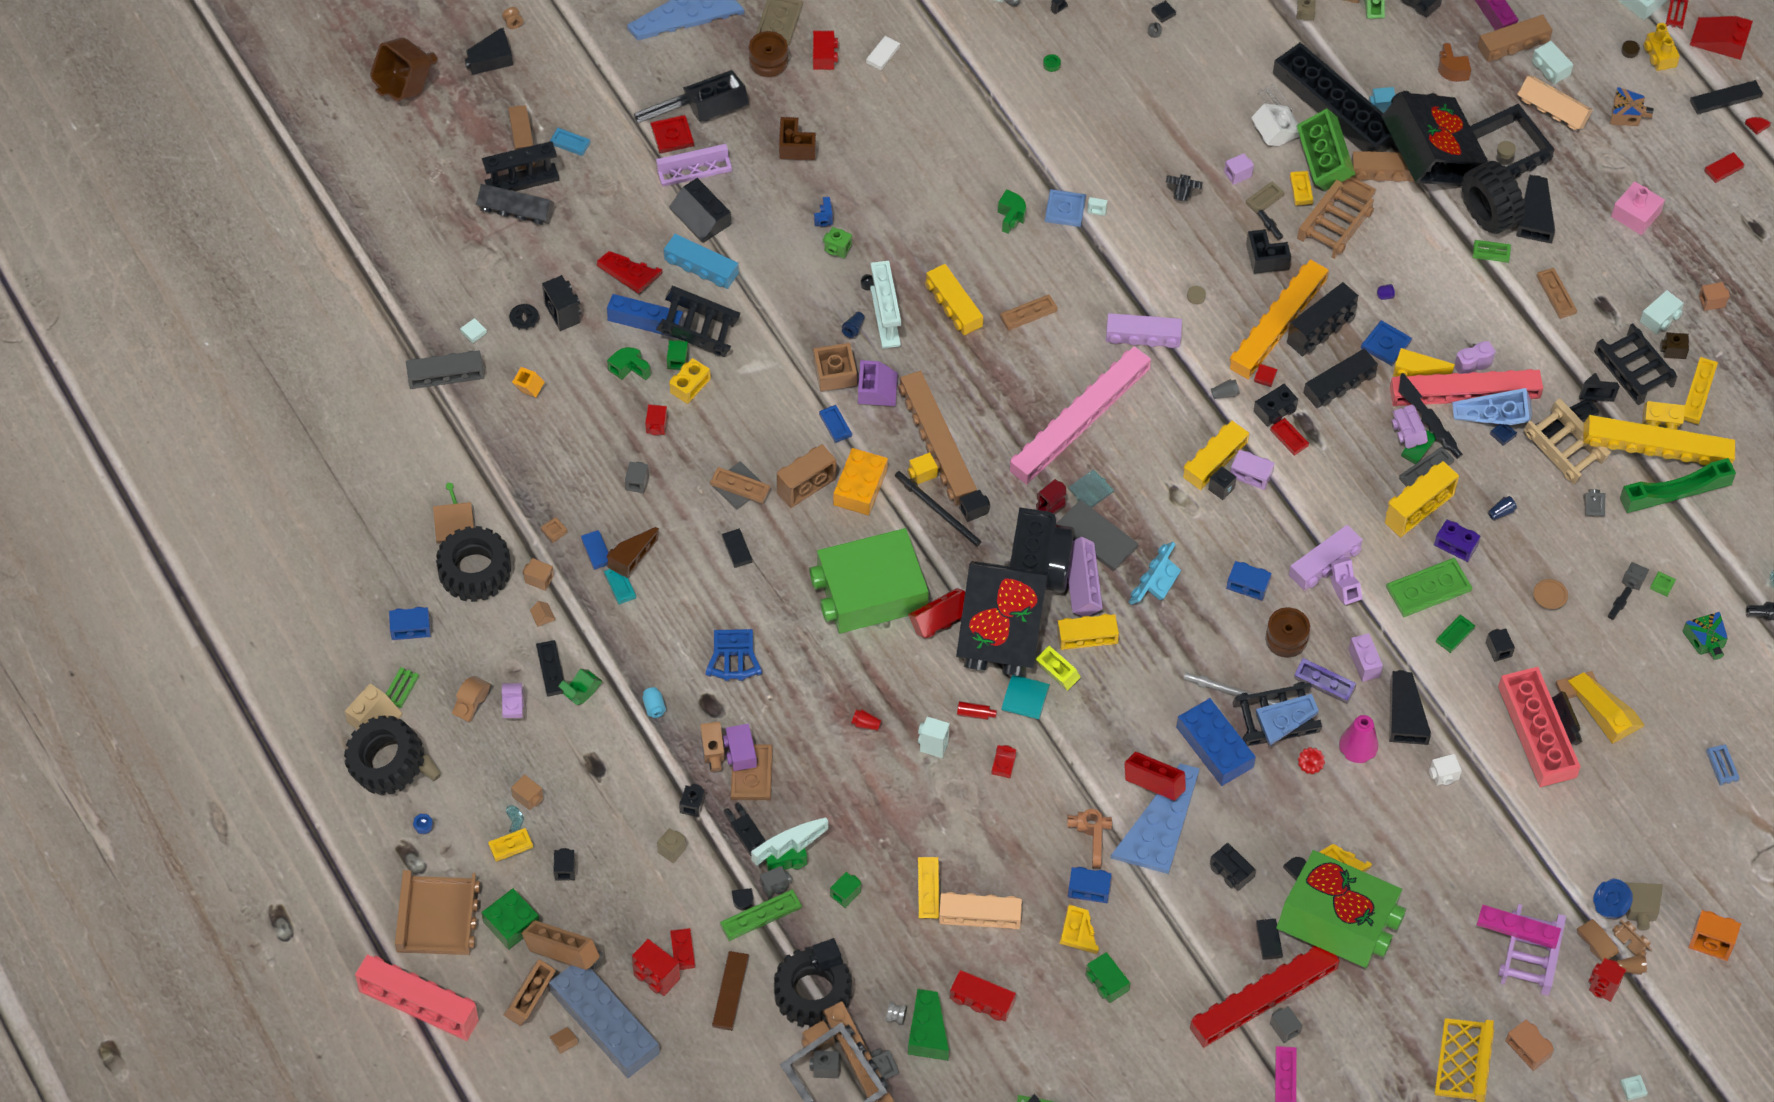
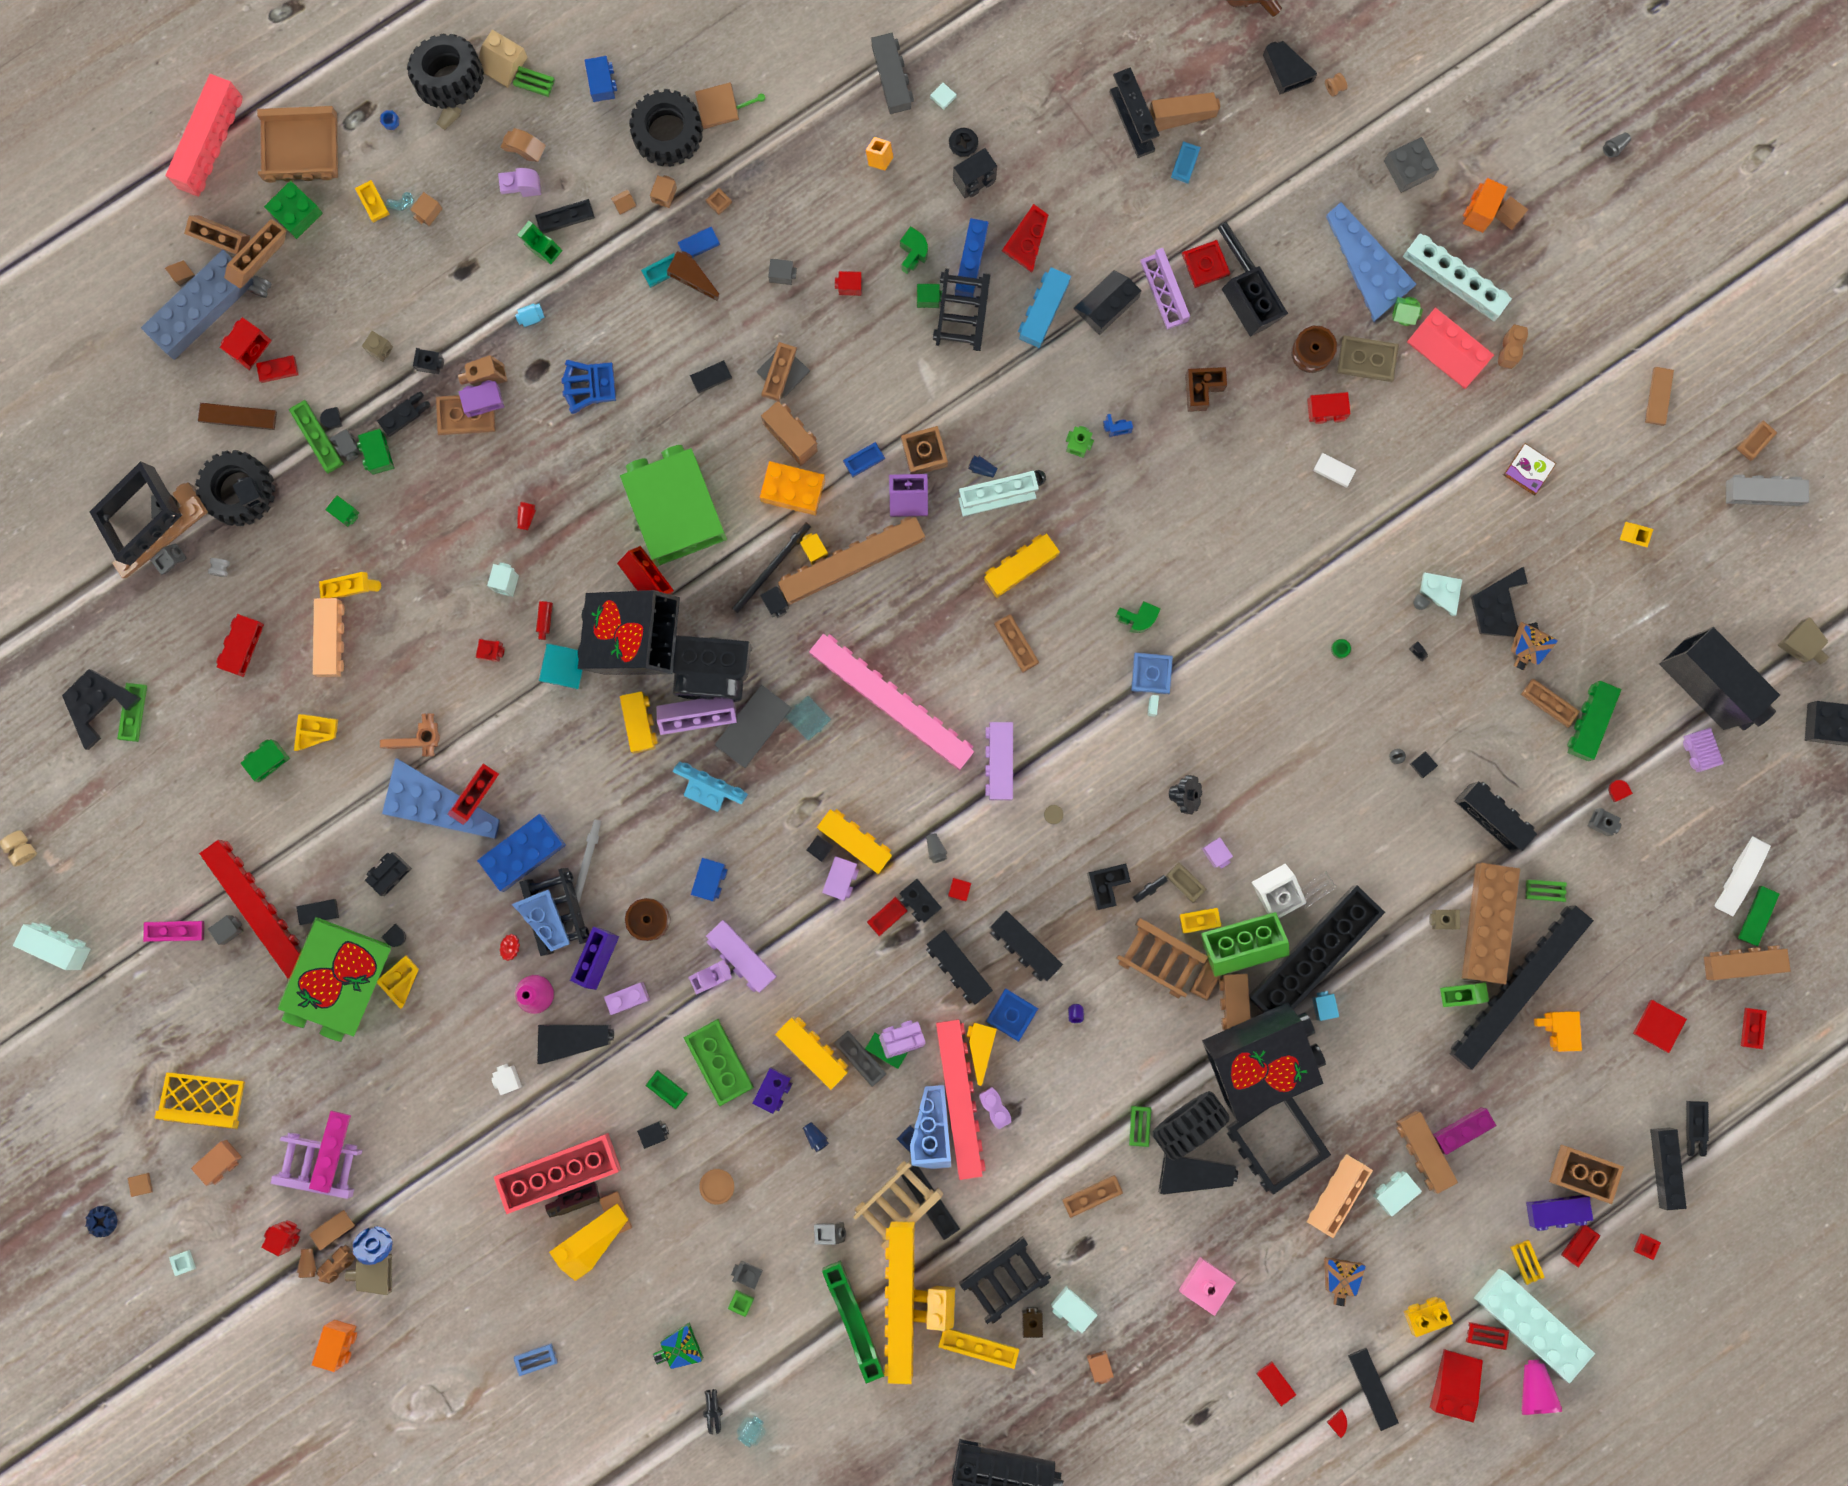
camera: 85 degrees right, 25 degrees up
black brick [476,184,554,225] -> none
black brick [554,848,575,881] -> none
yellow brick [669,358,711,404] -> none
light aqua slope [751,818,828,866] -> none
green wedge [908,989,949,1061] -> none
dark red brick [1036,479,1066,514] -> none
neon yellow brick [1036,646,1081,691] -> none
blue brick [1067,867,1112,903] -> none
light orange brick [1229,259,1329,380] -> none
black sword [1398,373,1463,459] -> none
dark orange brick [1438,43,1471,82] -> none
dark tan tile [1497,141,1516,159] -> none
black slope [1579,373,1620,402] -> none
black bar [1608,587,1632,620] -> none
dark brown tile [1621,40,1640,58] -> none

